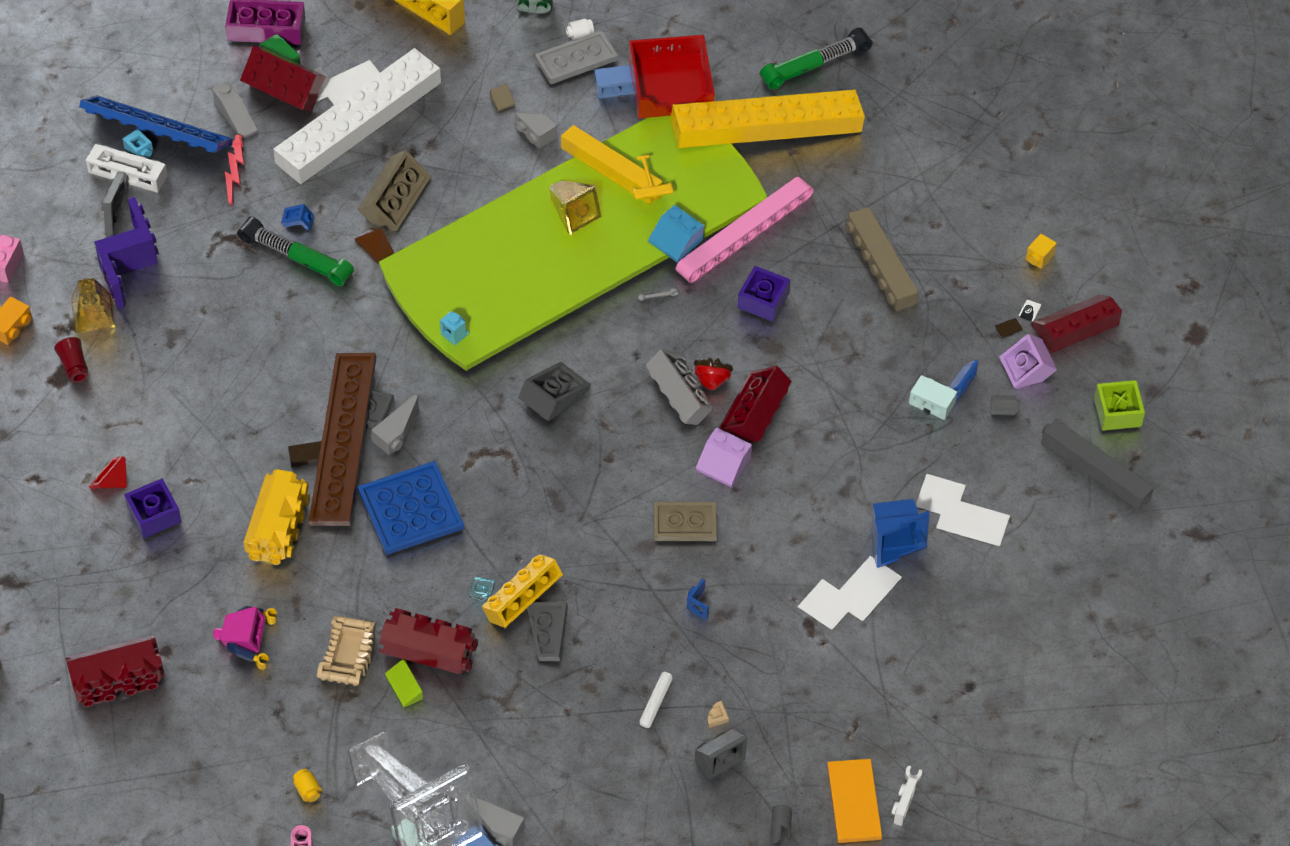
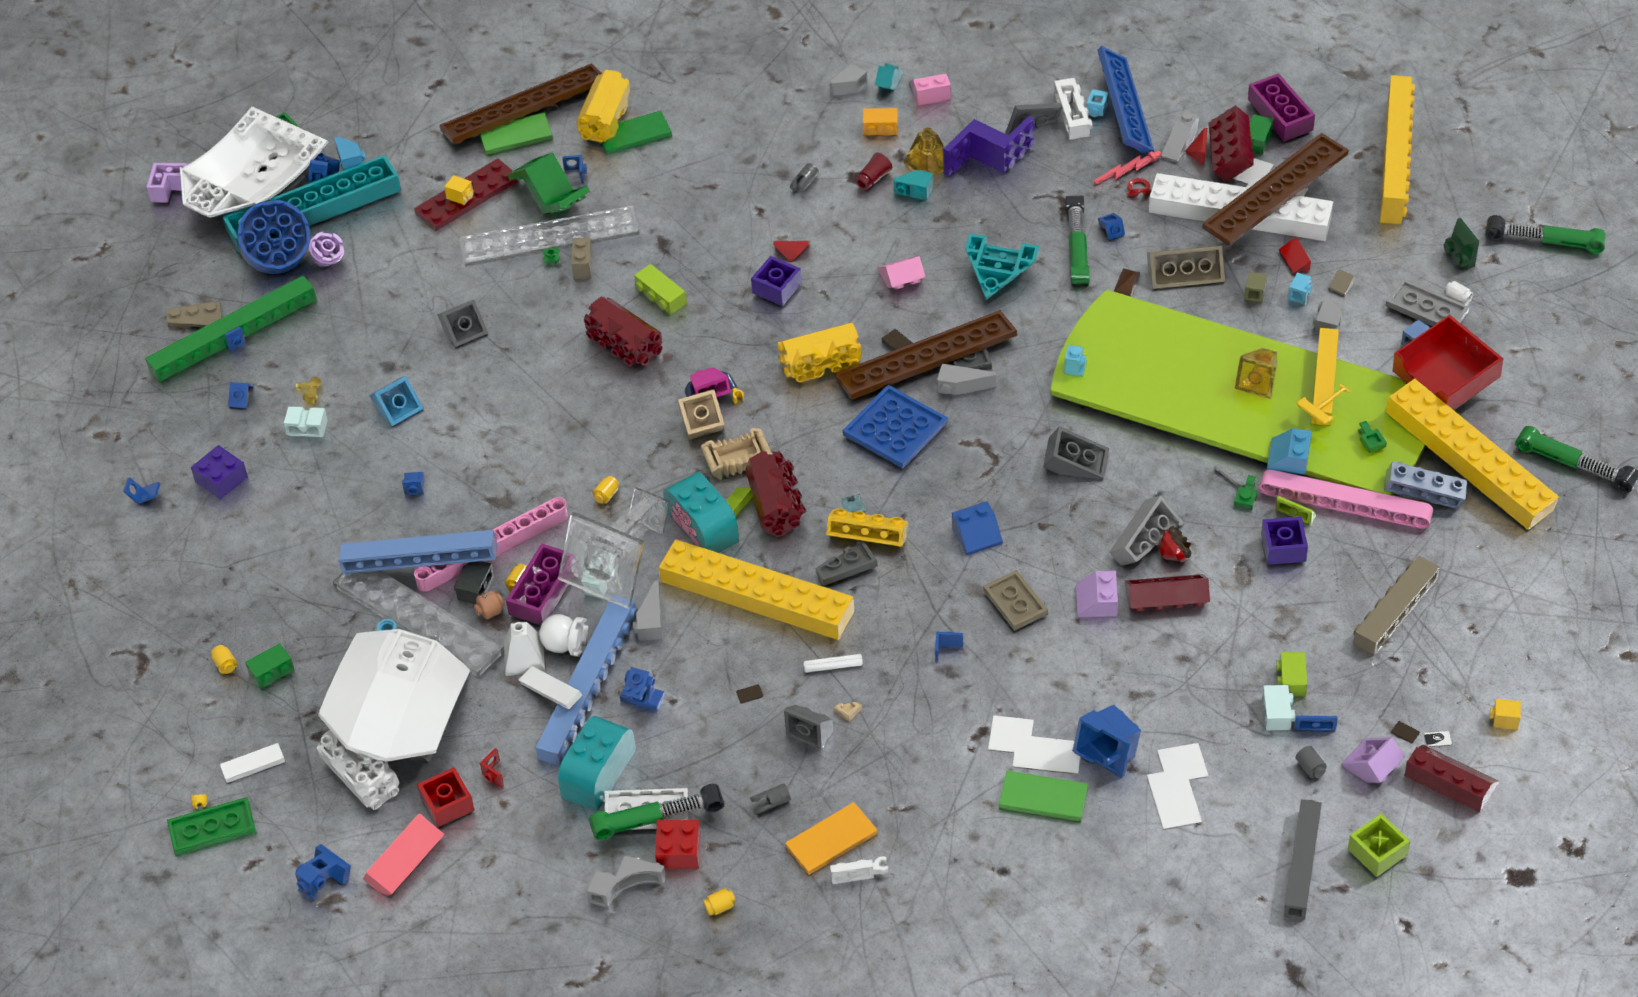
camera: 65 degrees right, 5 degrees down
none -> lime brick [634,264,687,315]
none -> yellow brick [659,539,854,640]
none -> teal brick [663,472,739,553]
none -> tan brick [678,390,725,440]
none -> dark brown sticker [736,684,763,703]
none -> dark grey hinge [790,163,819,191]
none -> bright pink slope [877,256,926,290]
none -> teal slope [893,170,933,200]
none -> blue slope [952,501,1003,555]
none -> teal wedge [965,233,1040,300]
none -> bright green tile [999,770,1088,822]
none -> red piece [1127,178,1152,196]
none -> red slope [1185,128,1208,165]
none -> reddish brown plate [1202,133,1349,246]
none -> green plate [1234,475,1258,510]
none -> olive brick [1244,272,1268,303]
none -> lime slope [1275,496,1316,525]
none -> lime brick [1276,652,1307,697]
none -> red slope [1279,237,1311,275]
none -> medium azure brick [1288,273,1313,305]
none -> green plate [1358,421,1387,453]
none -> sand blue brick [1384,461,1467,509]

